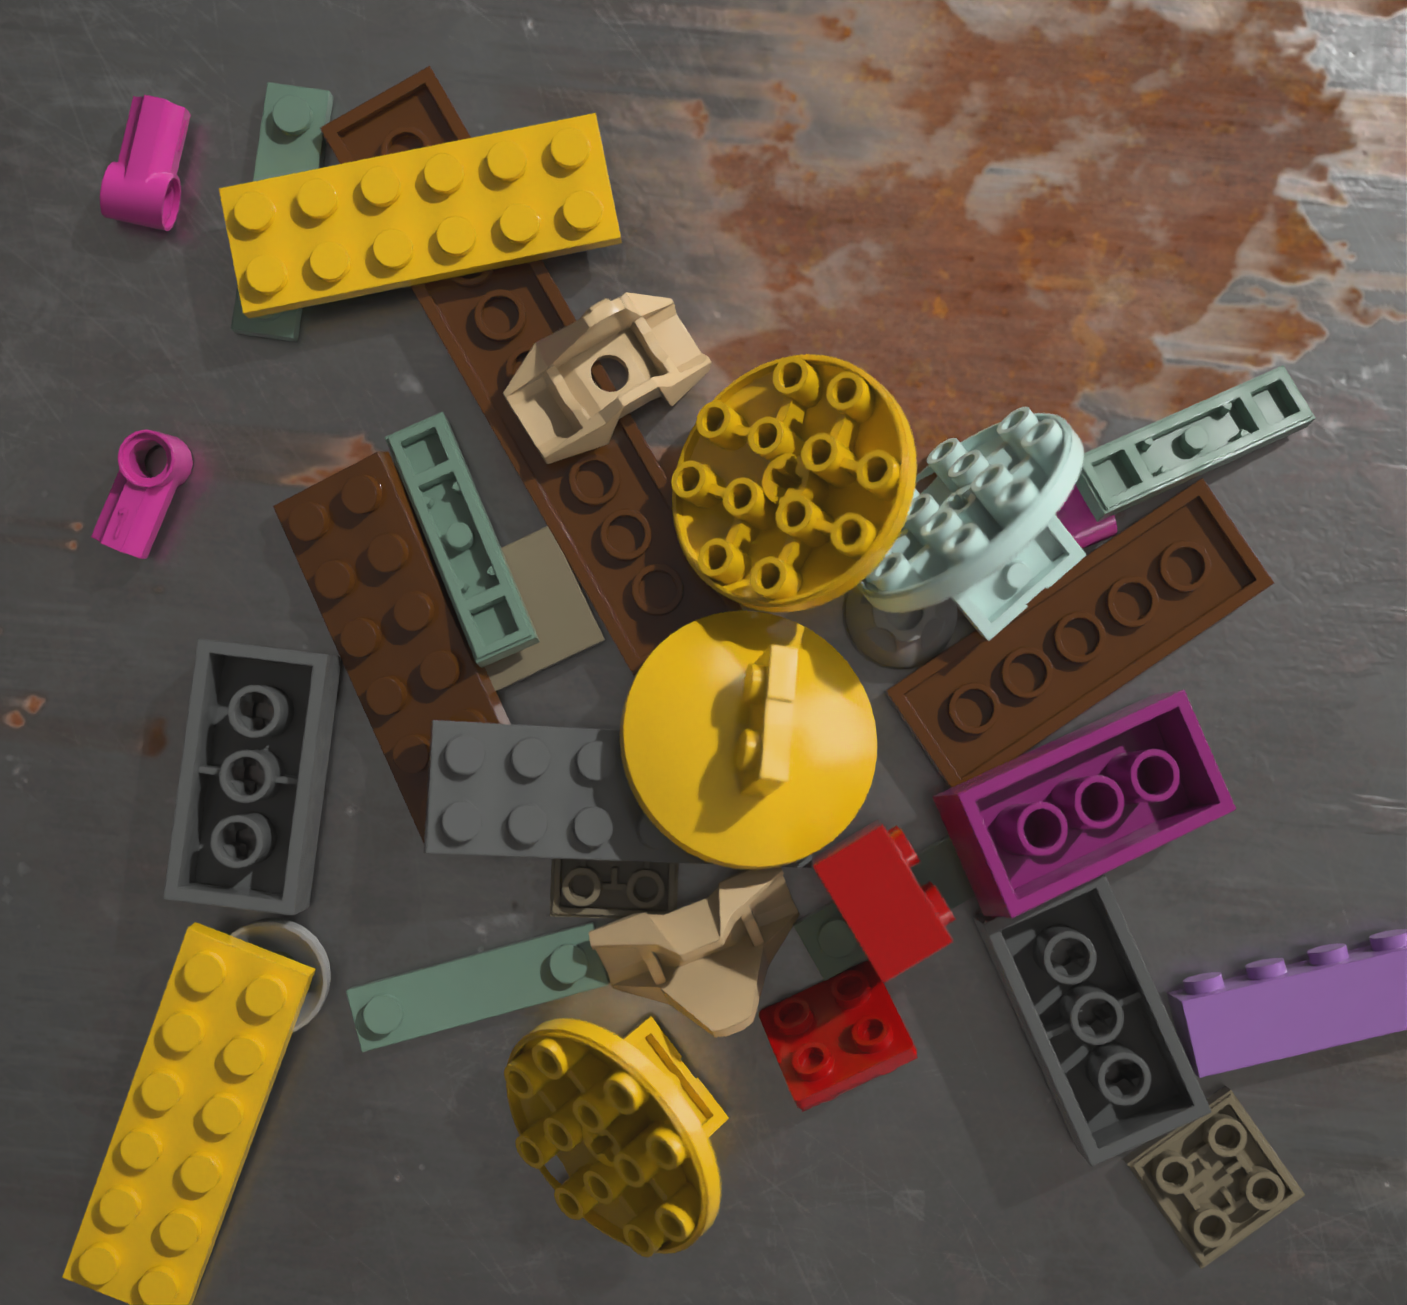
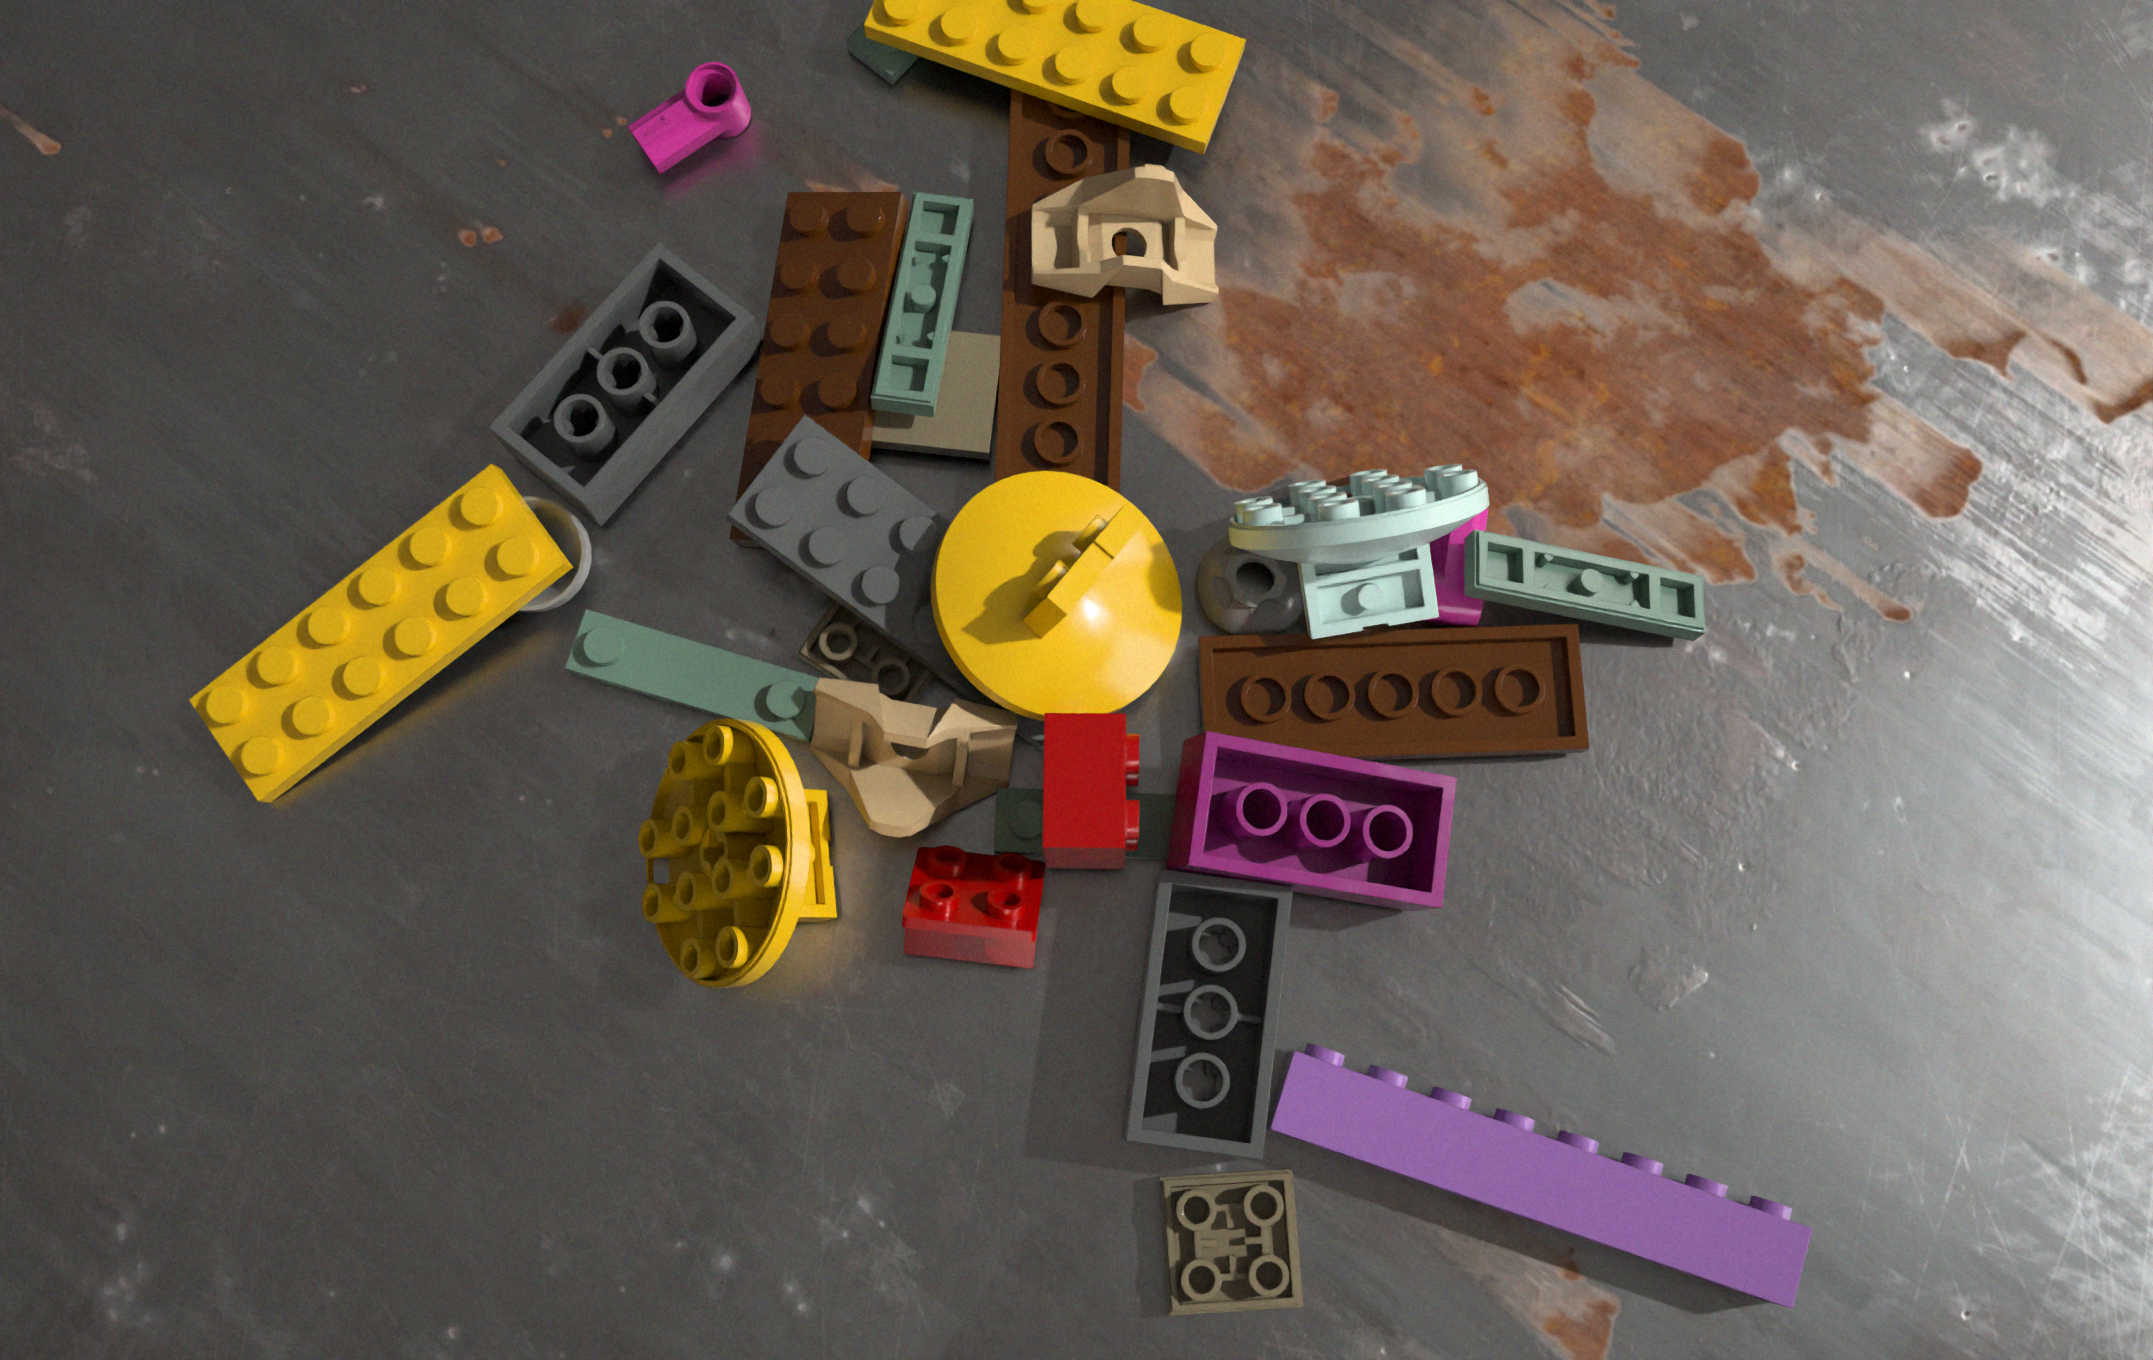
camera: 25 degrees right, 10 degrees down
yellow bracket [671,354,917,612] -> none

